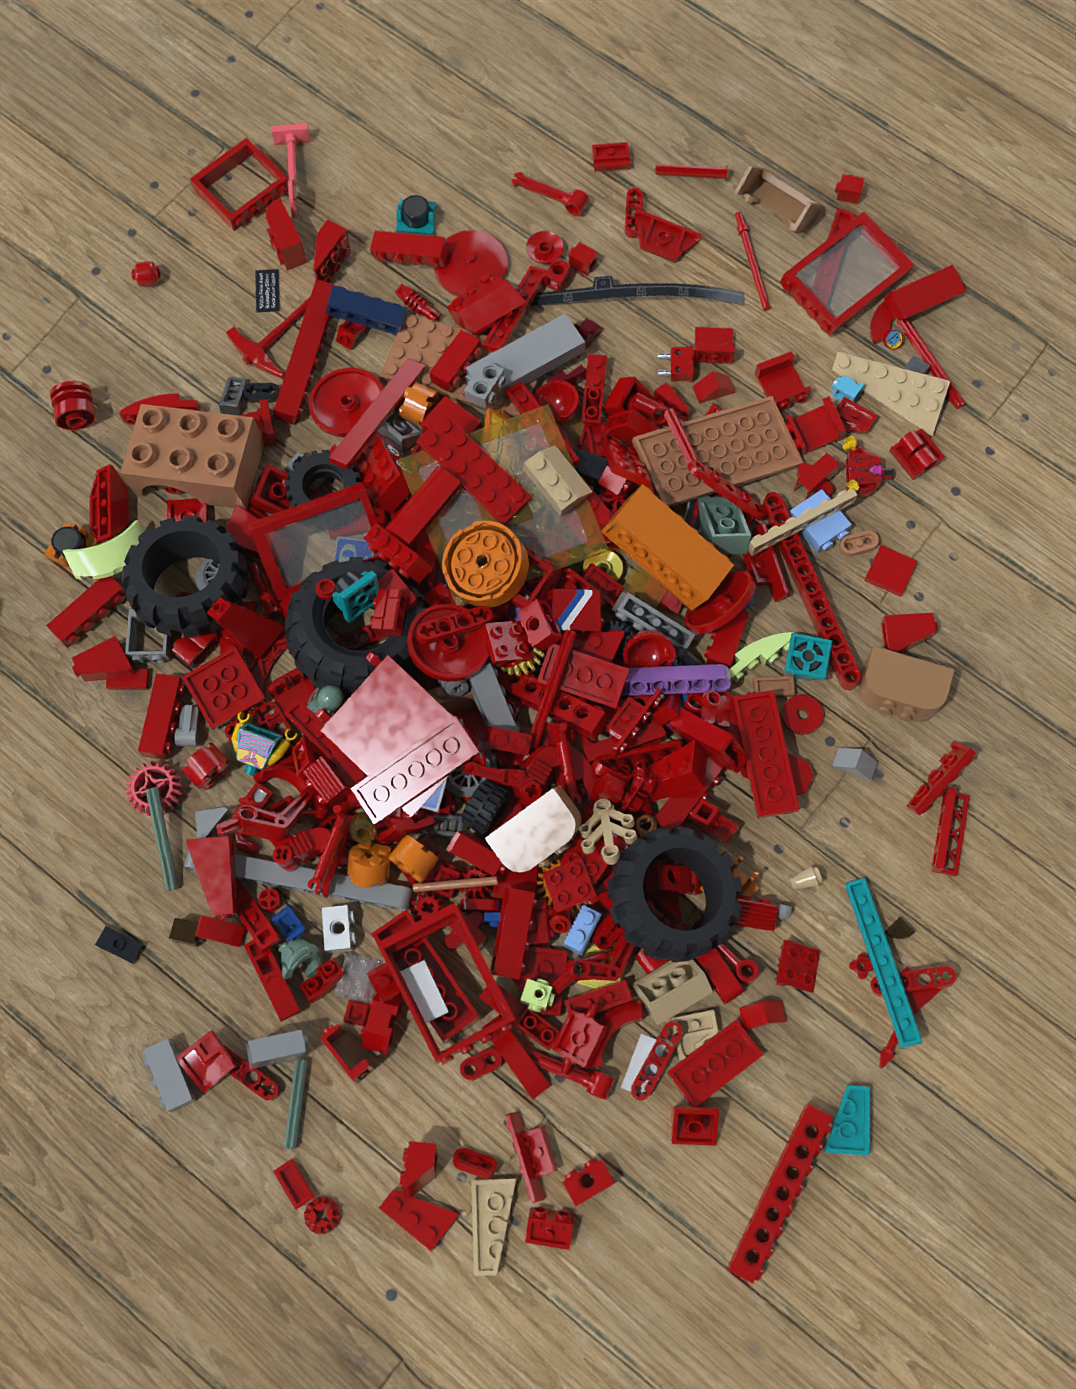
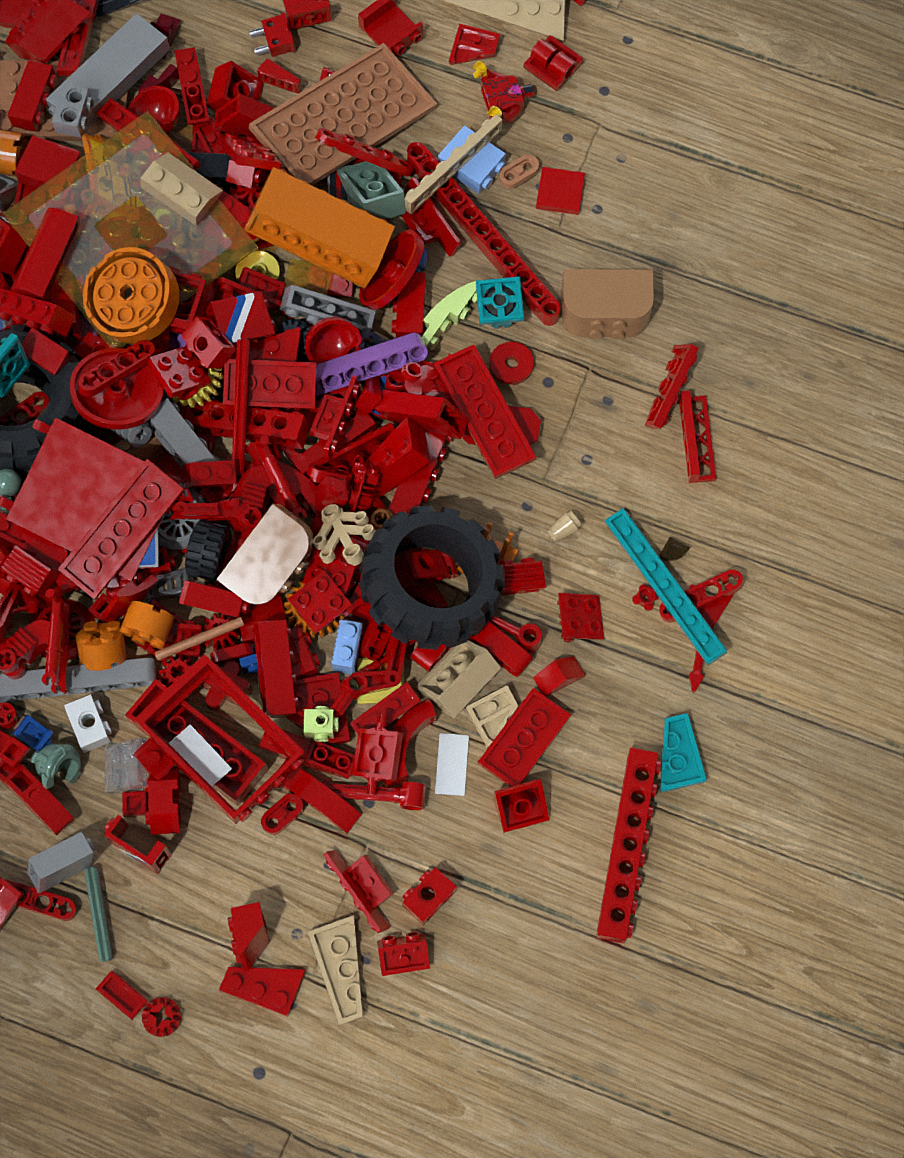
camera: 20 degrees left, 0 degrees up
red slope [299,957,344,1004] -> none
clear yellow head [350,811,378,843] -> none
red brick [370,589,407,636] -> none
red plate [416,414,532,525] -> none
red plate [452,1148,497,1179] -> none
red brick [550,908,575,933] -> none
red piece [629,392,688,427] -> none
red beam [631,1021,682,1101] -> none
red axle [664,408,699,480] -> none
red brick [690,798,739,845] -> none
red slope [693,371,735,404] -> none
nougat tile [752,675,795,698] -> none
light grey hinge [775,903,792,920] -> none
red panel [785,396,846,455] -> none
red piece [794,453,840,500] -> none
medium azure brick [831,375,864,402] -> none
light grey slope [832,748,878,782] -> none
red slope [881,612,938,654] -> none

